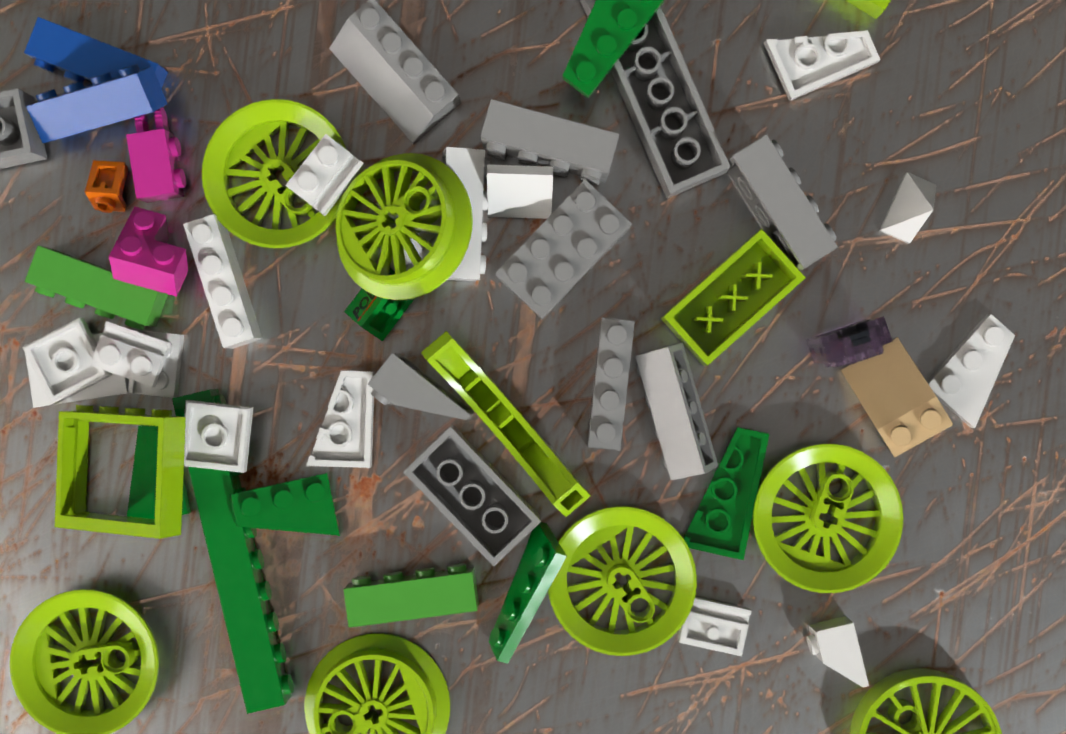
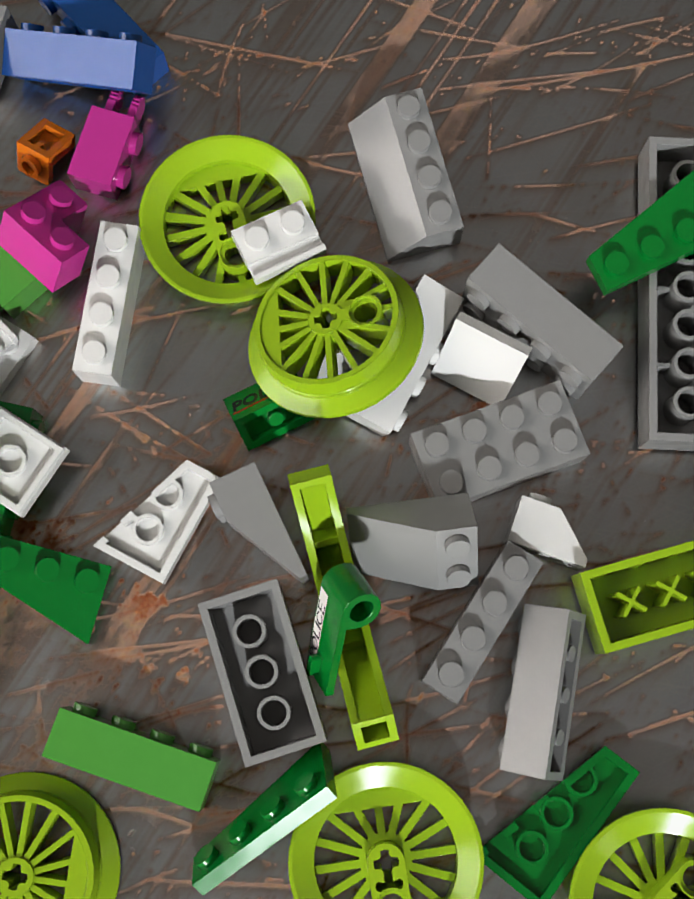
camera: 25 degrees right, 10 degrees down
none -> green door [306,563,381,696]
none -> light grey slope [346,493,479,590]
none -> white slope [502,493,588,571]

